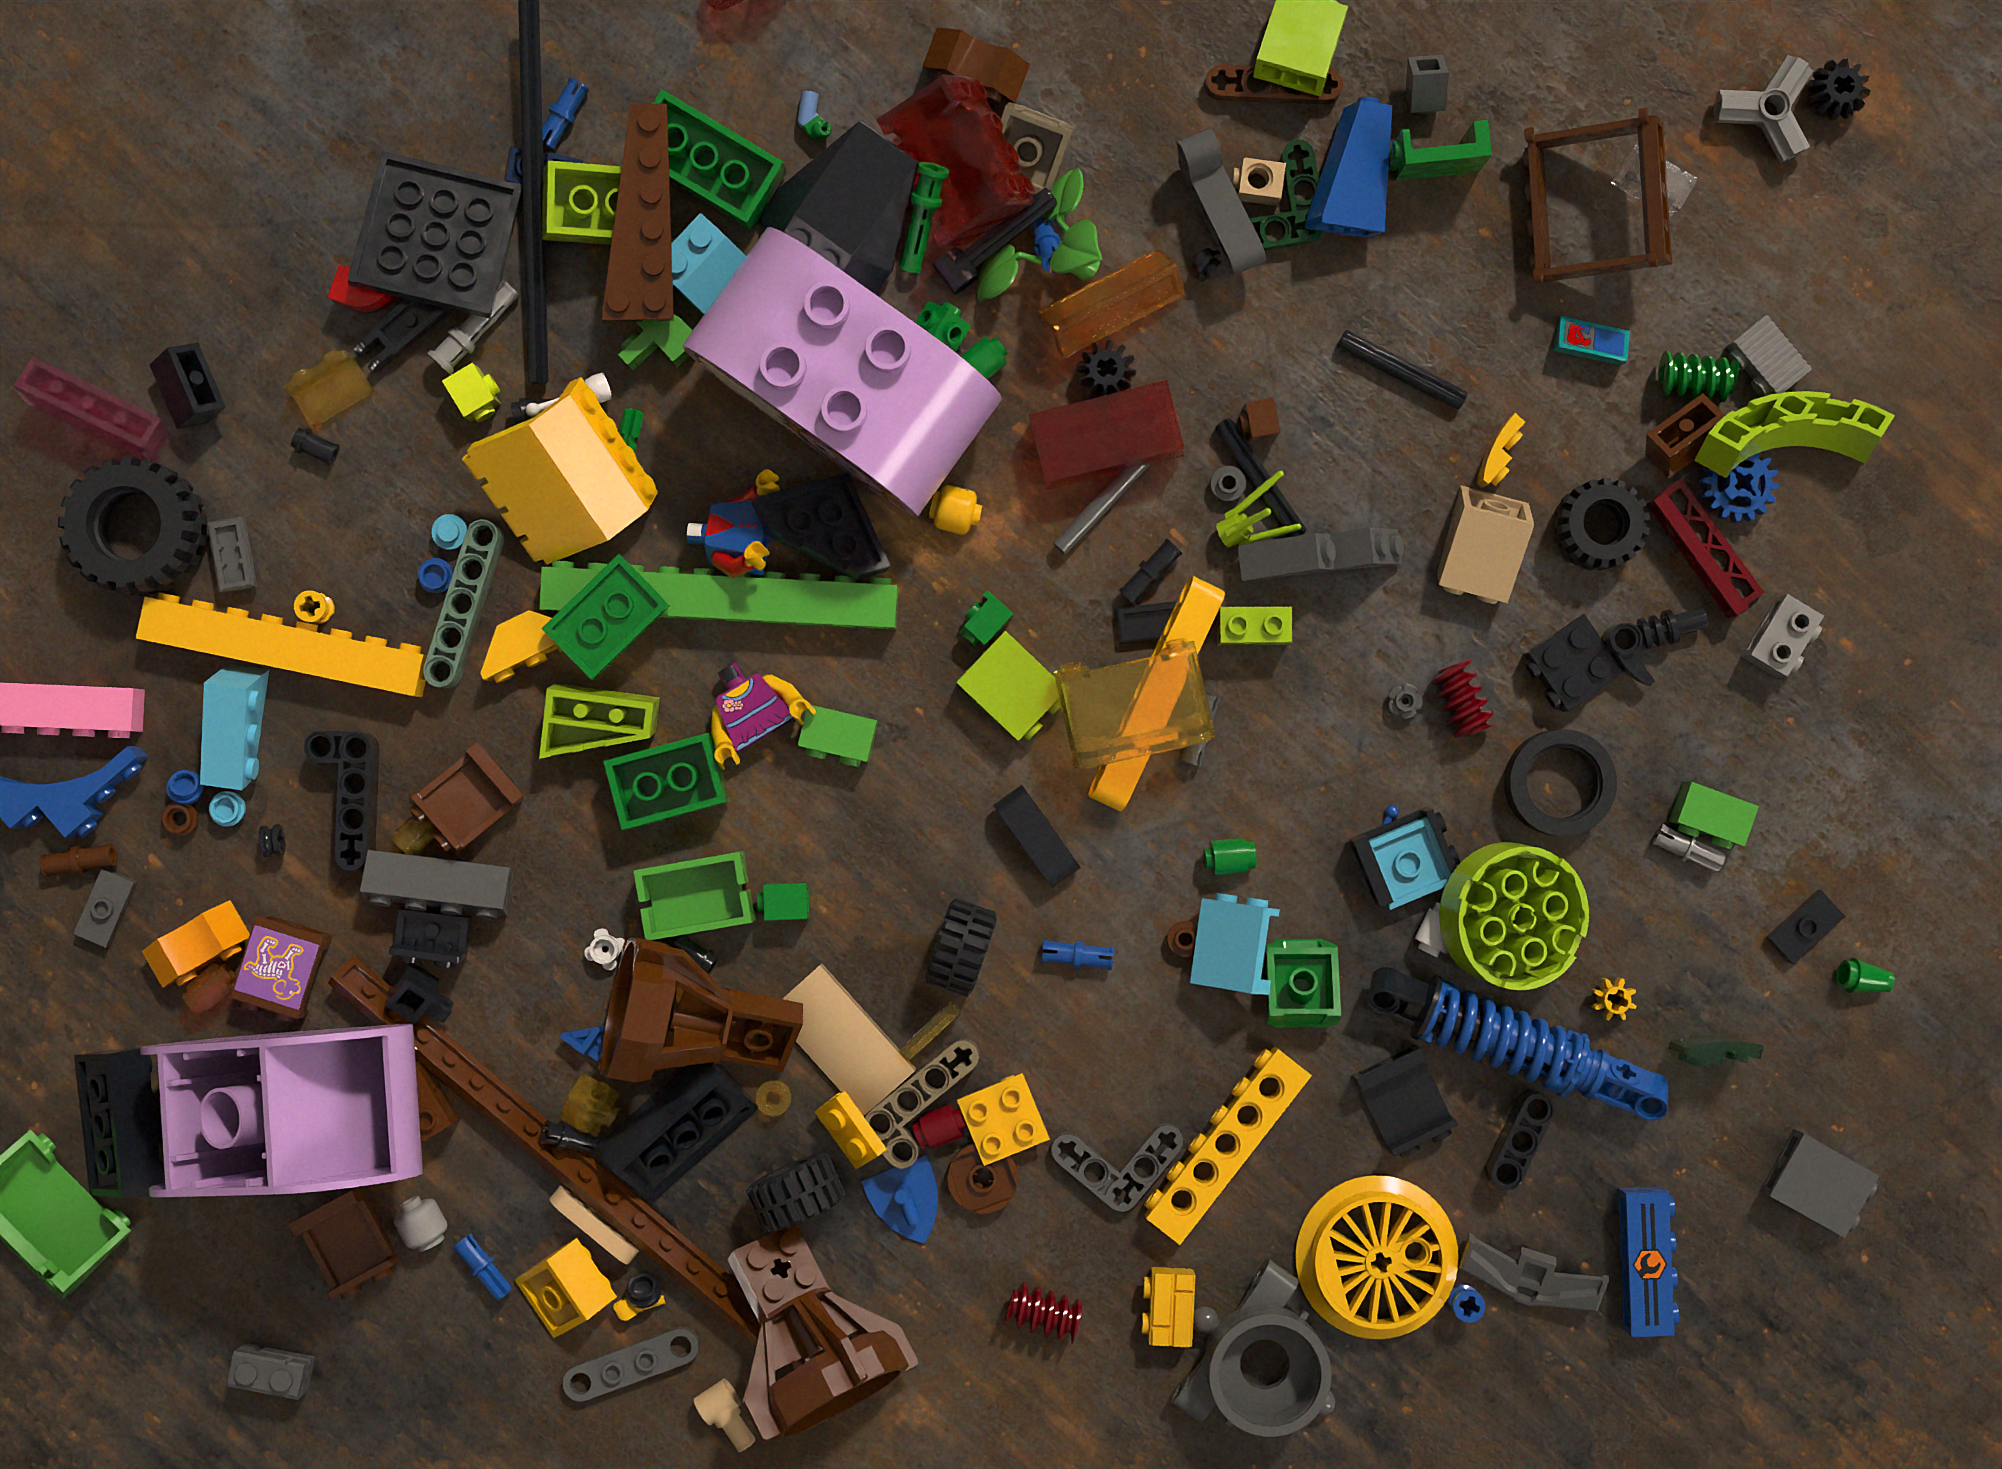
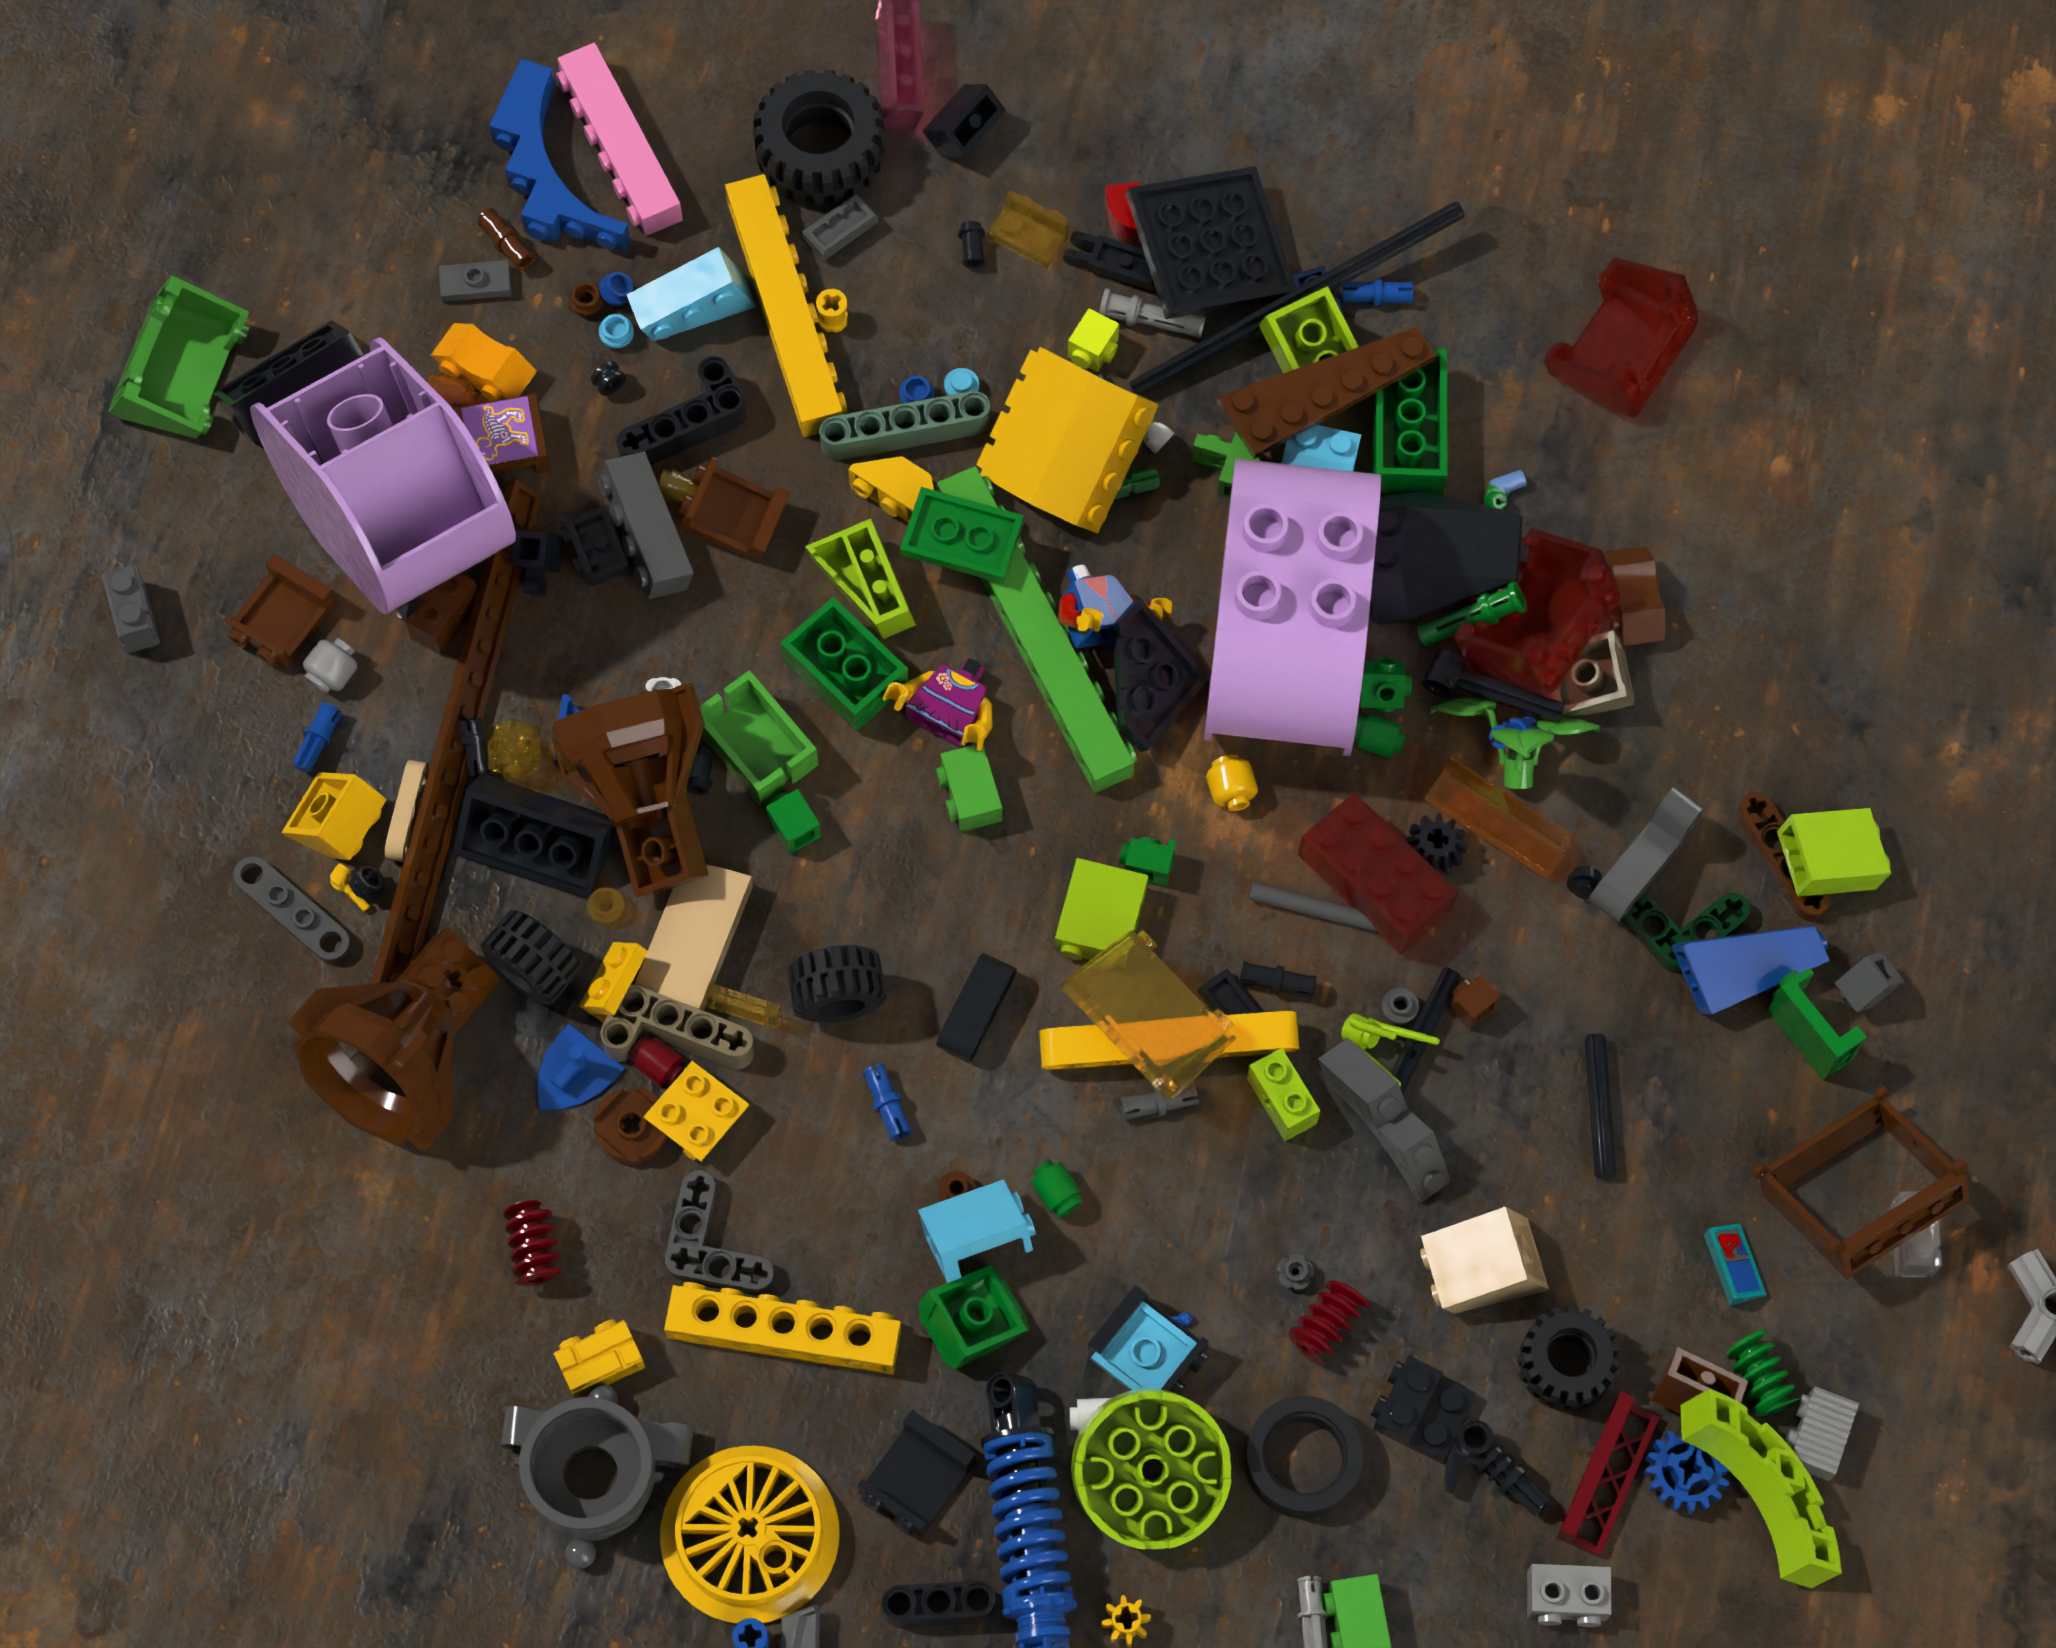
camera: 55 degrees right, 20 degrees down
tan pin [694,1378,756,1452] -> none
tan brick [1232,158,1286,206] -> none
yellow slope [1477,413,1525,488] -> none

